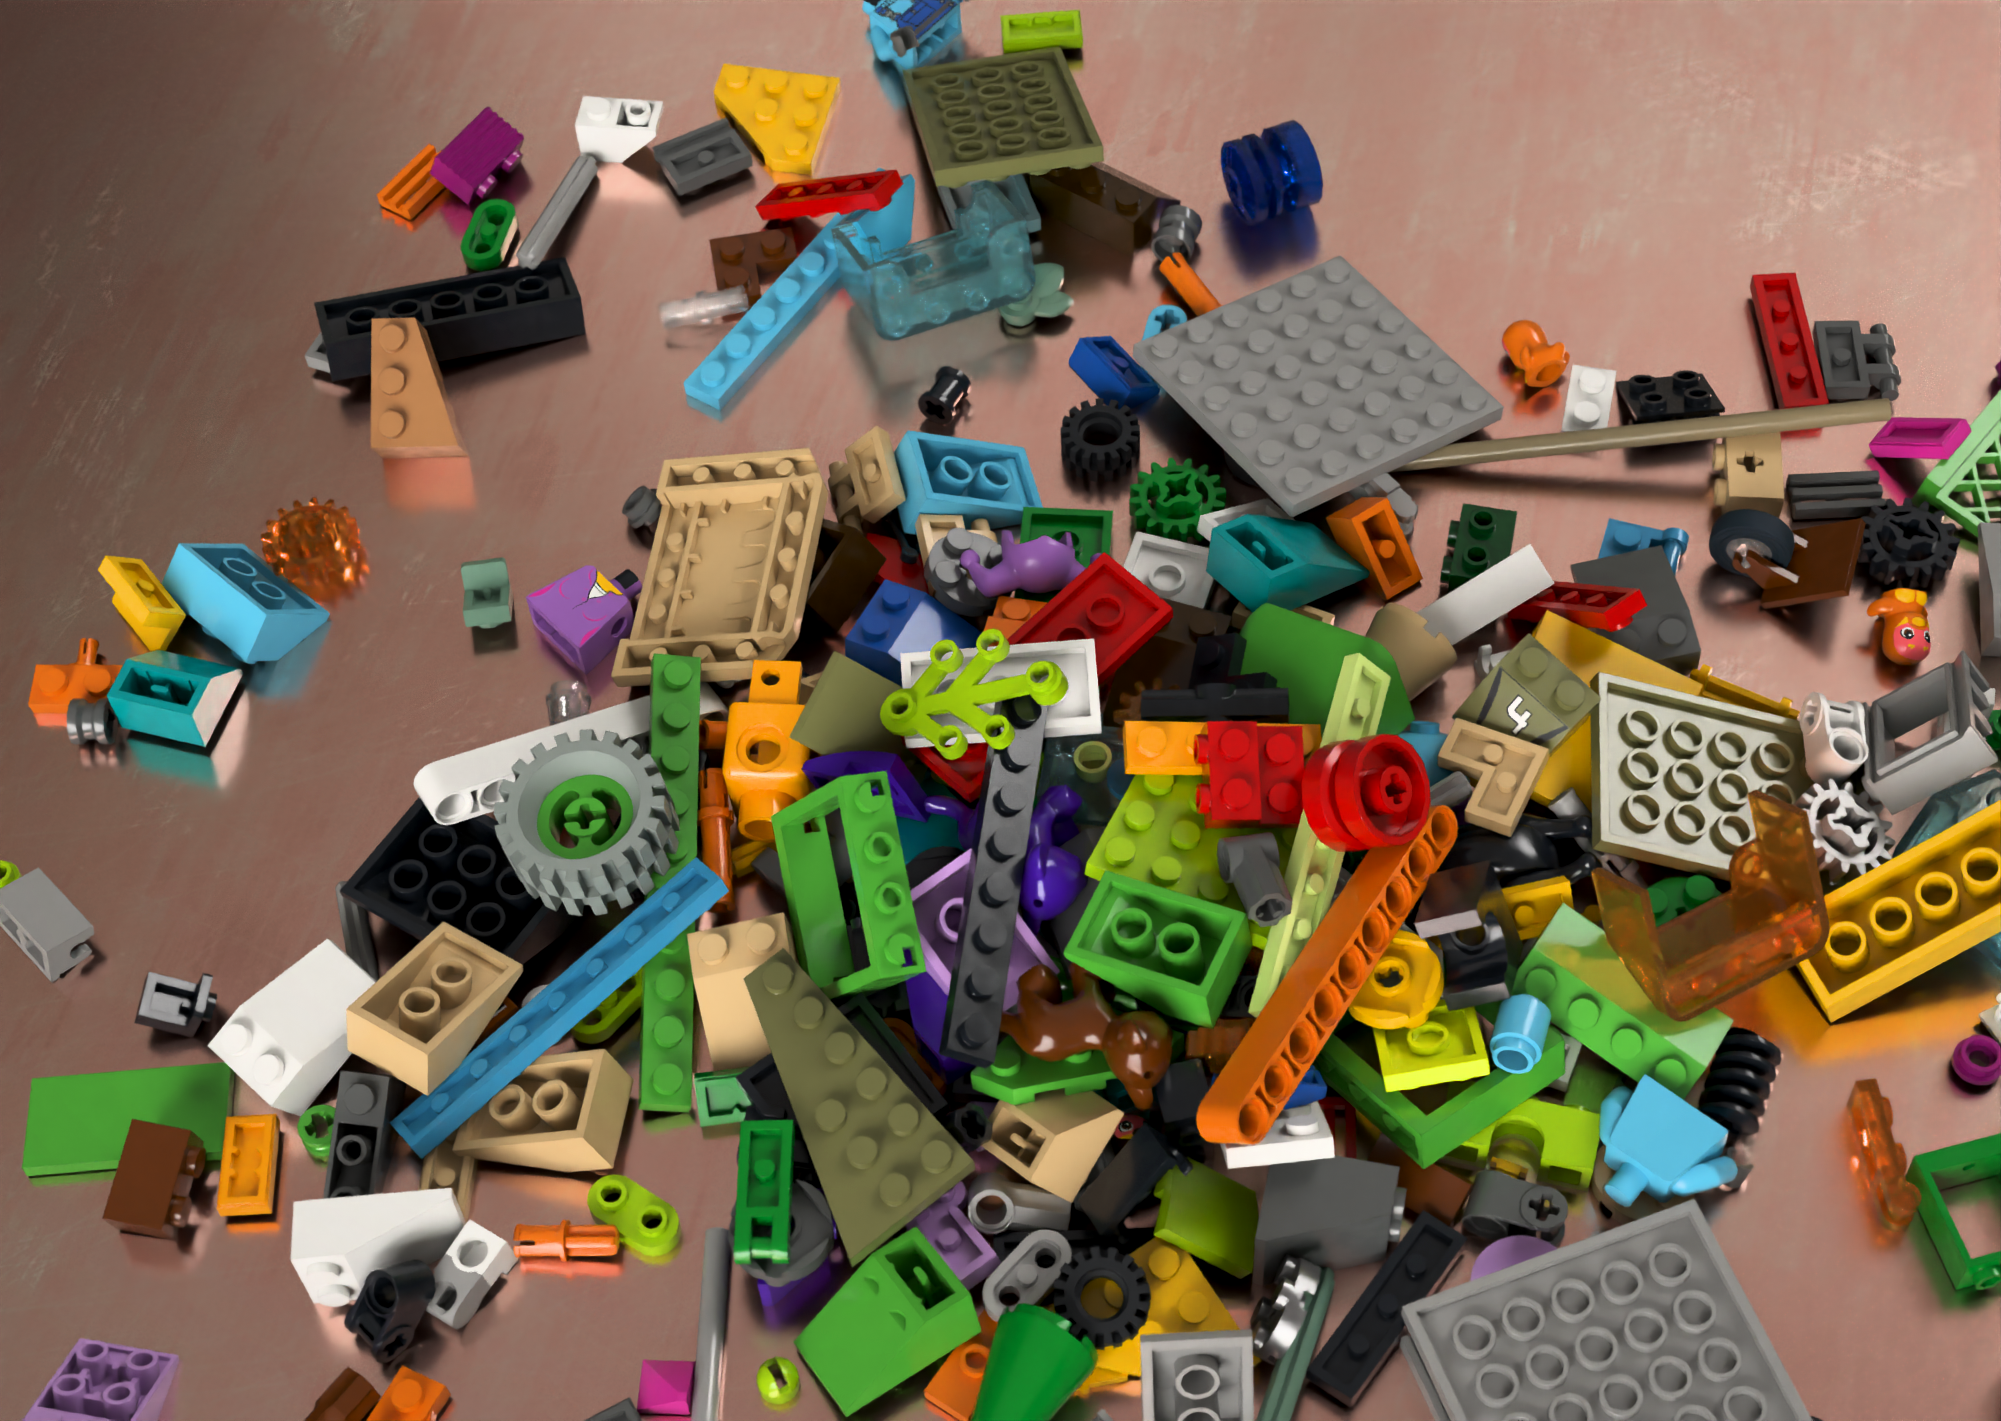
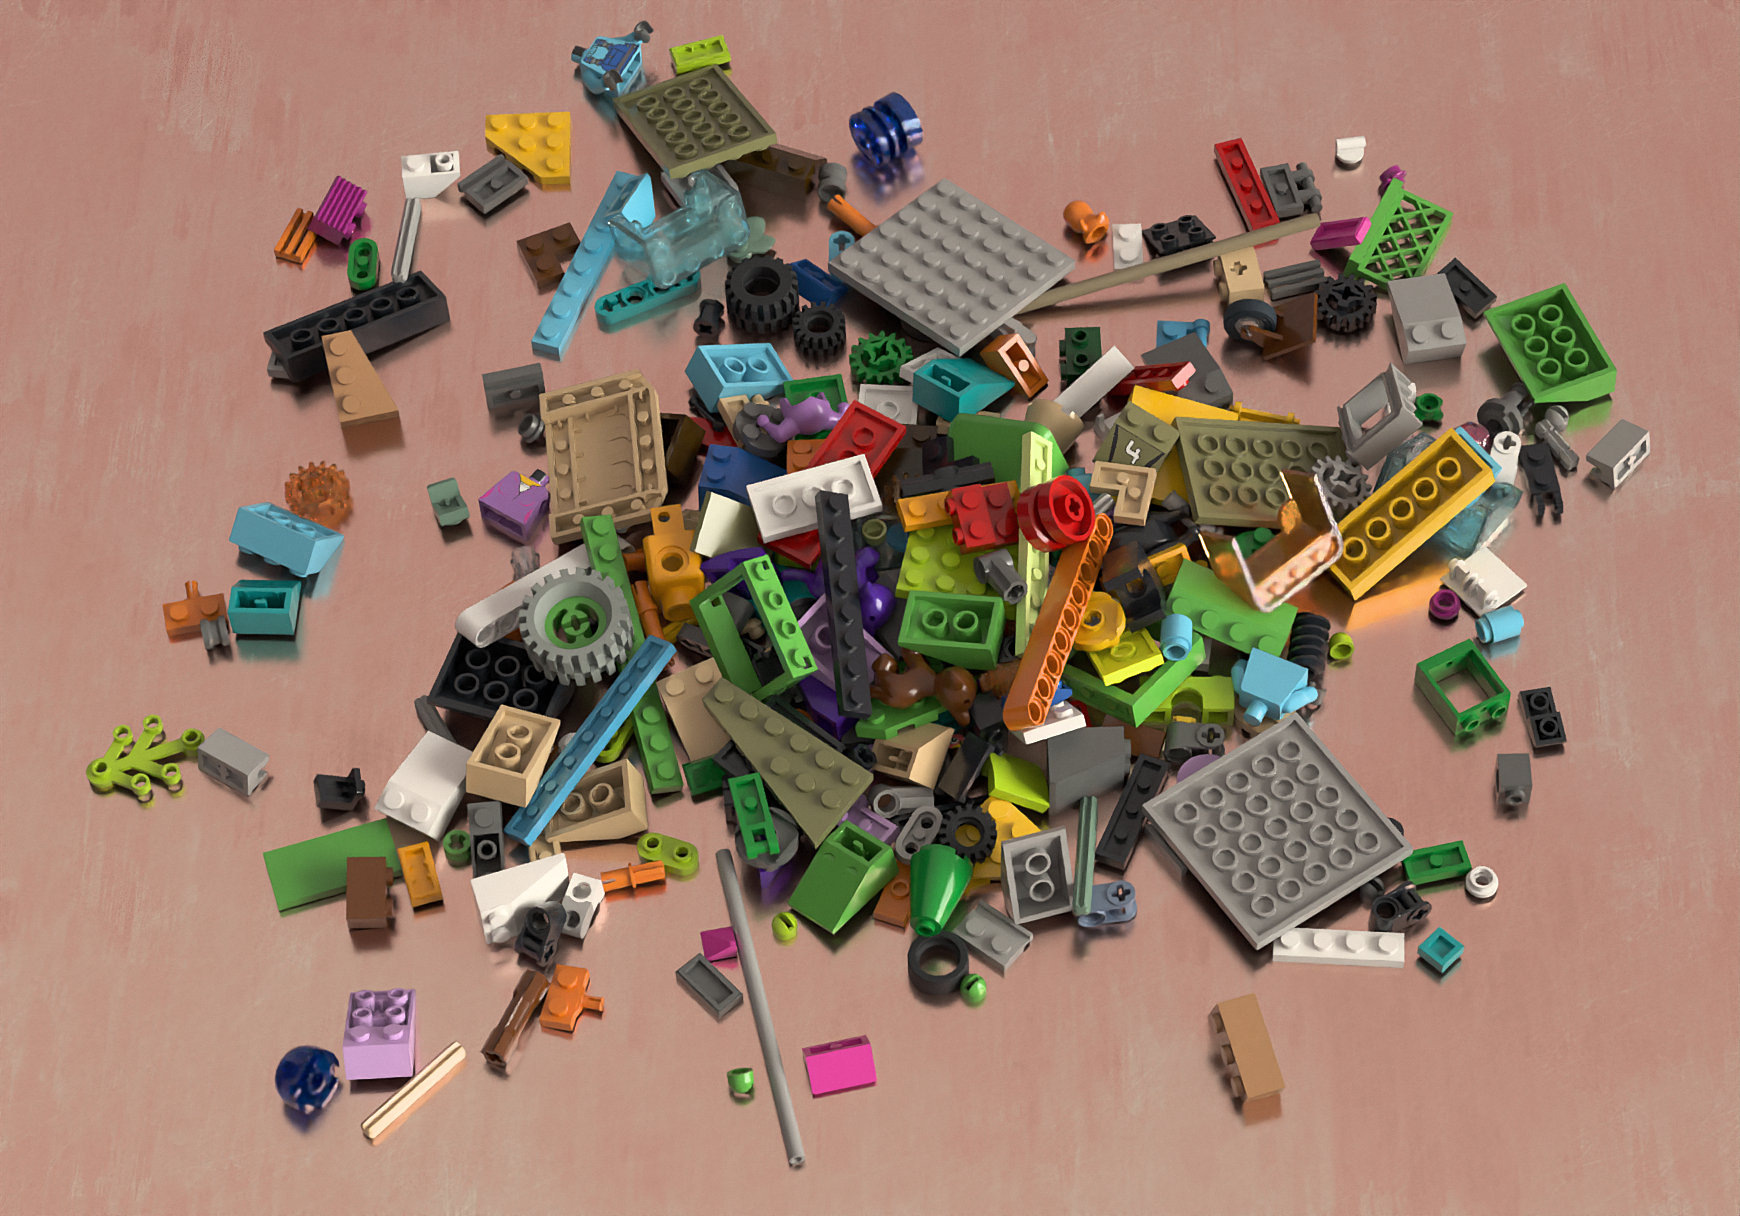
camera: 15 degrees left, 0 degrees up
yellow panel [98,555,186,652] -> none
clear pin [660,285,749,330] -> none
red plate [755,169,904,221] -> none
tan plate [828,425,906,534] -> none
lime plant [880,629,1068,760] -> none
flat silver plate [1250,1254,1321,1364] -> none
white piece [1800,692,1869,787] -> none
clear orange plate [1846,1078,1921,1233] -> none
animal [1867,588,1931,665] -> none
none -> dark grey plate [482,363,545,410]
none -> teal beam [594,265,701,325]
none -> black tyre [725,255,799,334]
none -> lime hinge [1328,632,1355,660]
none -> white plate [1335,136,1366,163]

